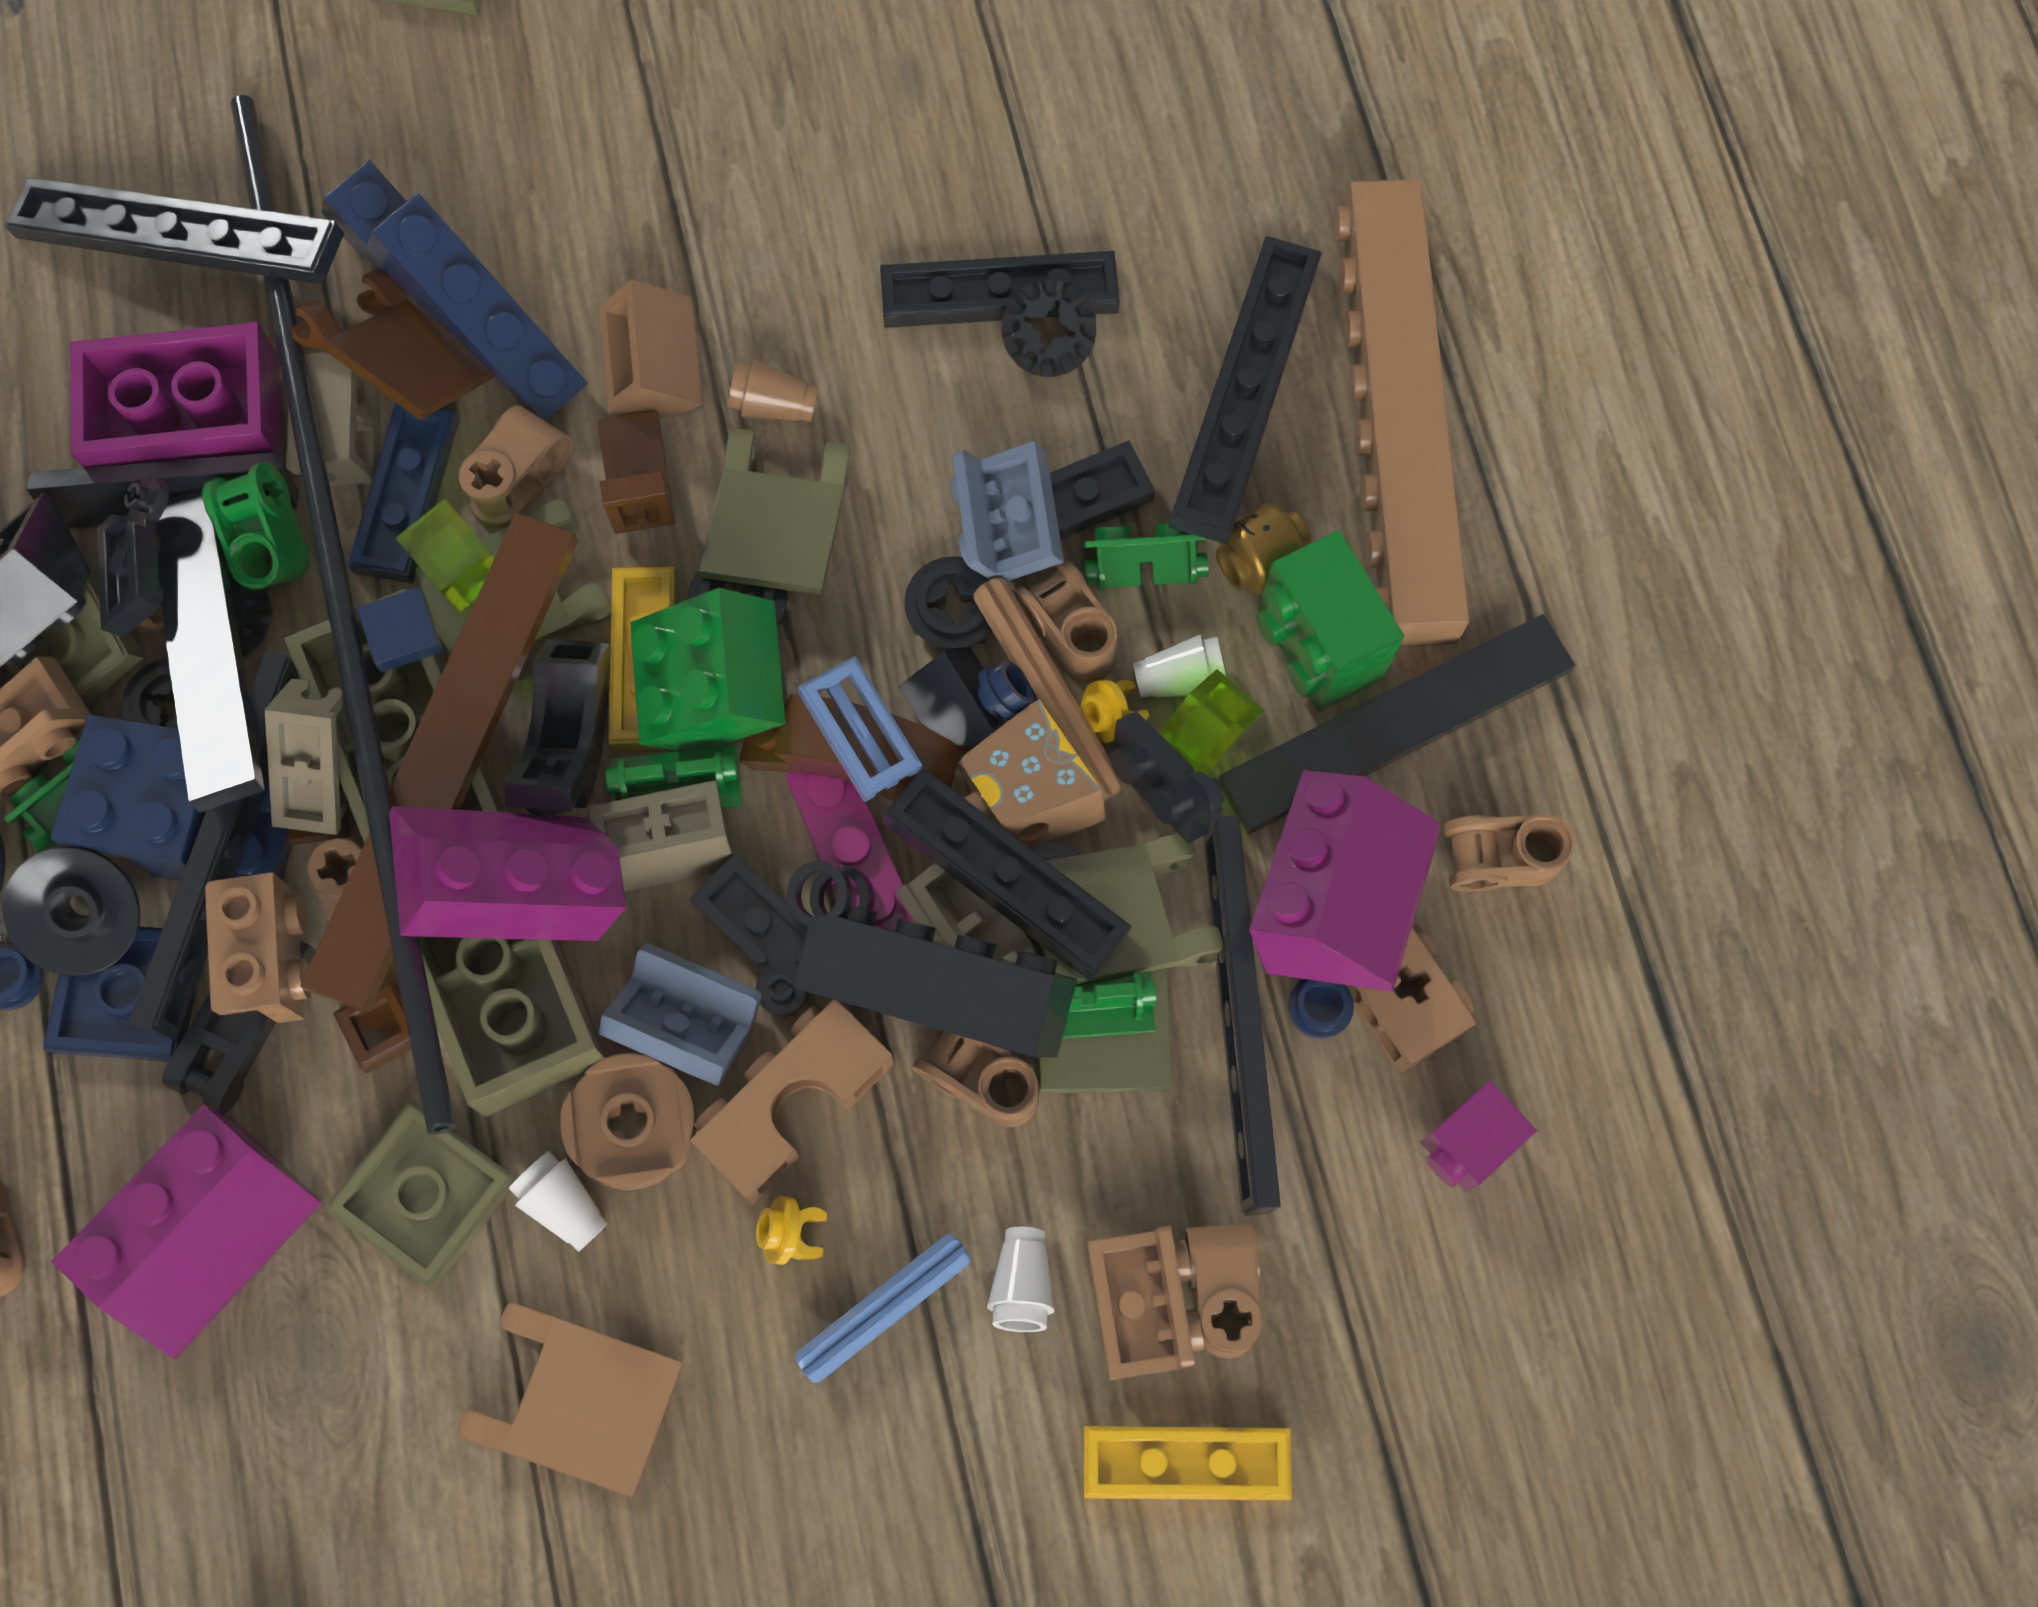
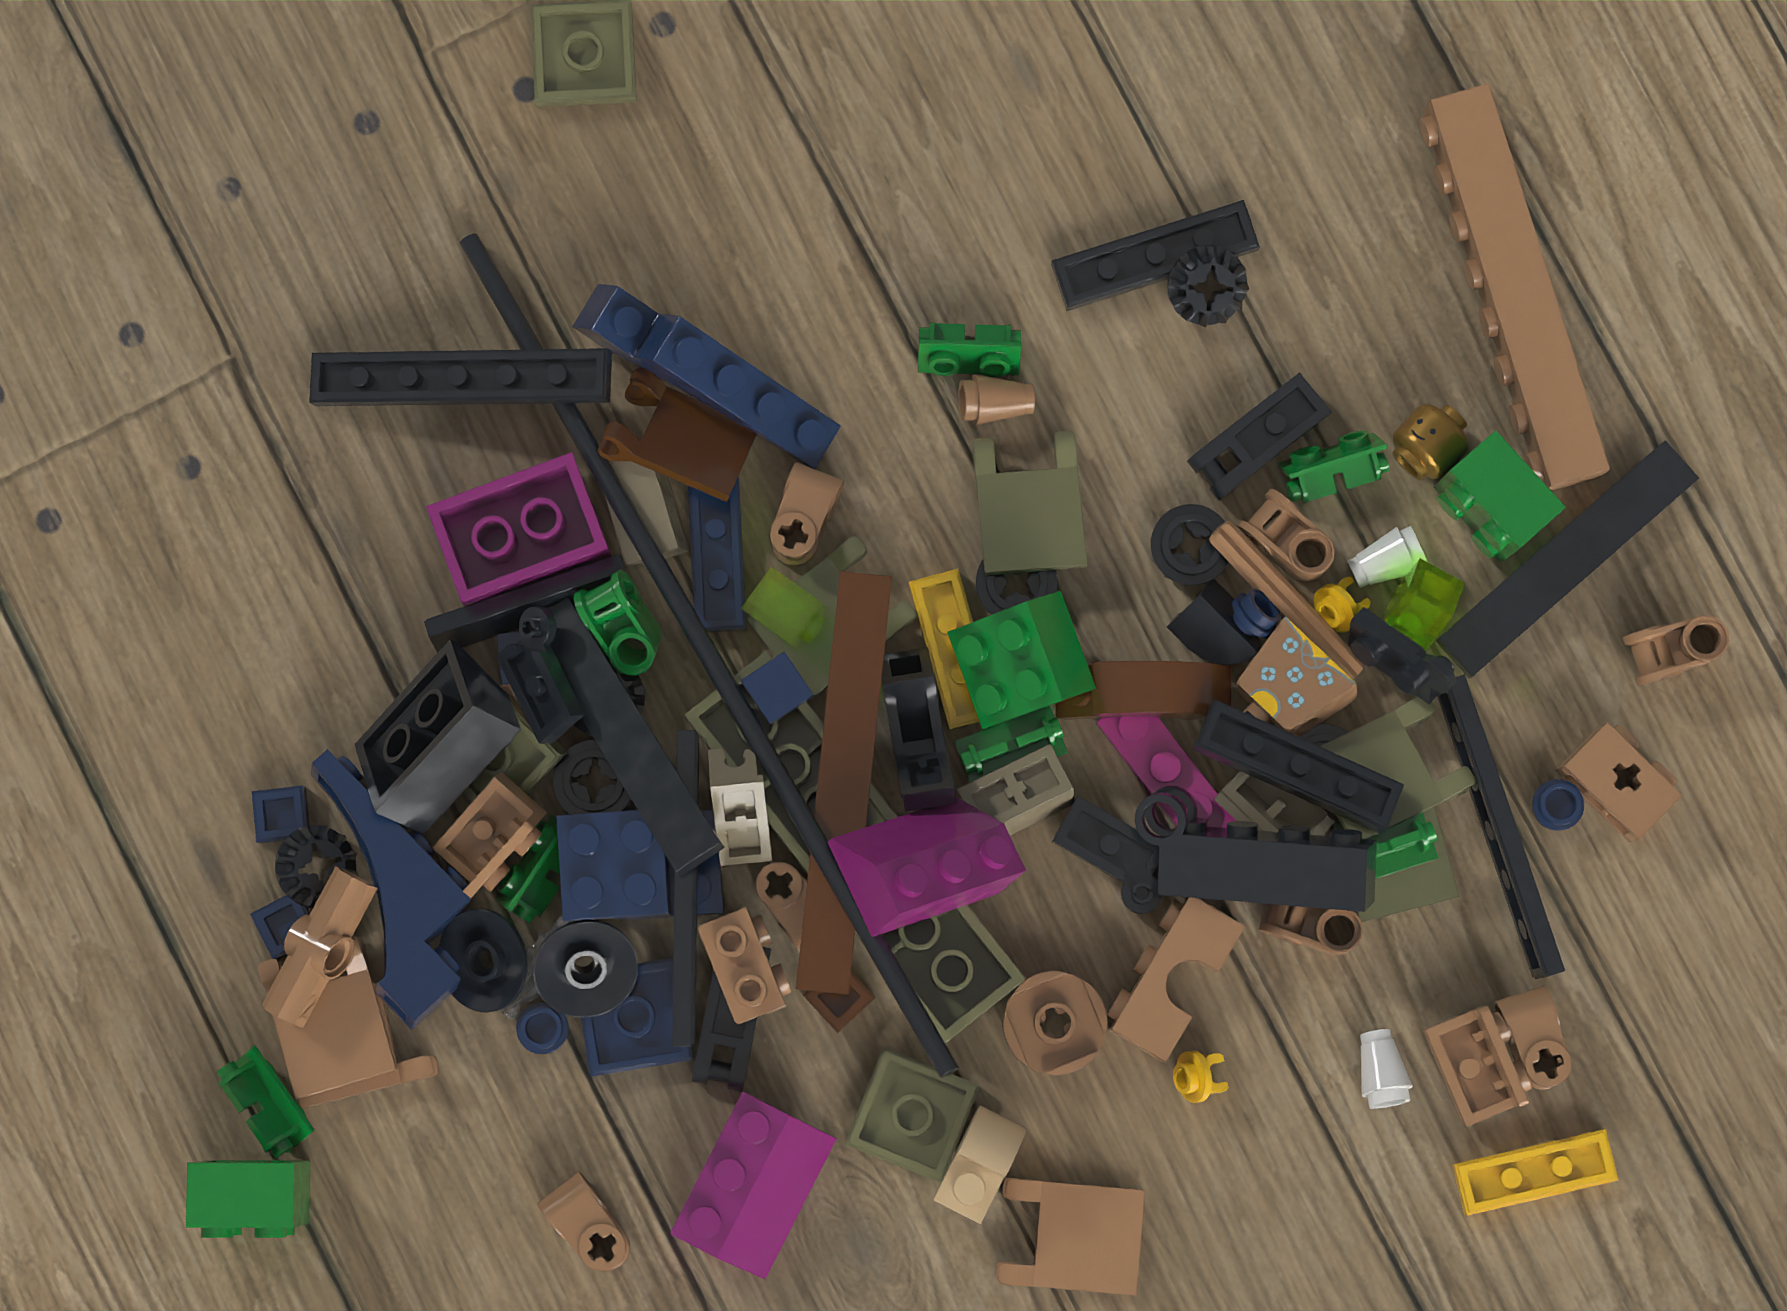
camera: 15 degrees left, 10 degrees up
white cone [508,1151,609,1252] -> none
reddish brown bracket [598,411,676,534] -> none
sand blue bracket [598,943,762,1086] -> none
medium nougat brick [599,279,703,418] -> none
medium blue axle [794,1233,971,1383] -> none
medium blue tile [798,656,922,802] -> none
sand blue bracket [951,441,1064,582] -> none
black tile [1168,236,1322,545] -> none
magenta slope [1249,770,1441,992] -> none
magenta brick [1420,1080,1538,1192] -> none
none -> green hinge [918,322,1022,377]
none -> tan brick [933,1105,1027,1224]

